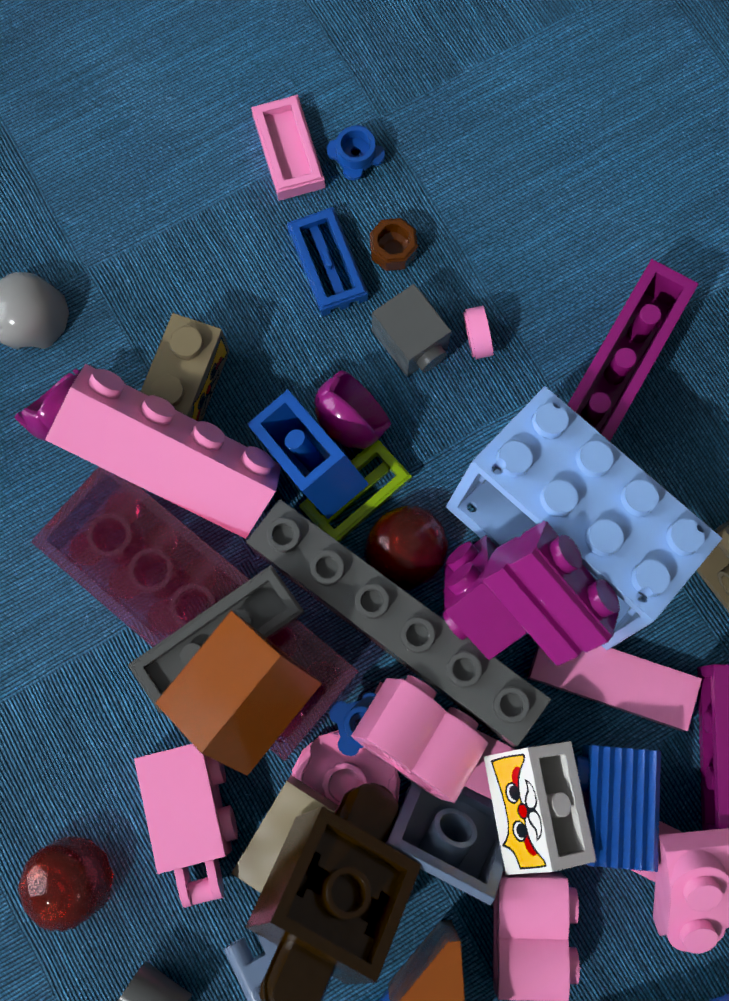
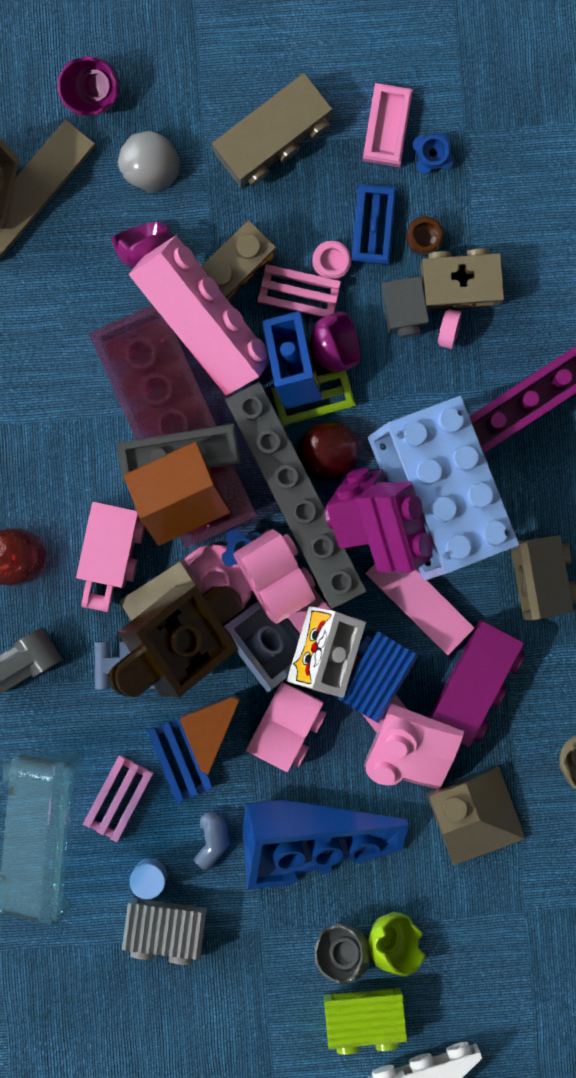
camera: 25 degrees right, 10 degrees up
none -> dark tan brick [212,73,332,188]
none -> bright pink tile [257,264,341,318]
none -> bright pink tile [312,241,351,280]
none -> dark tan brick [420,248,504,311]

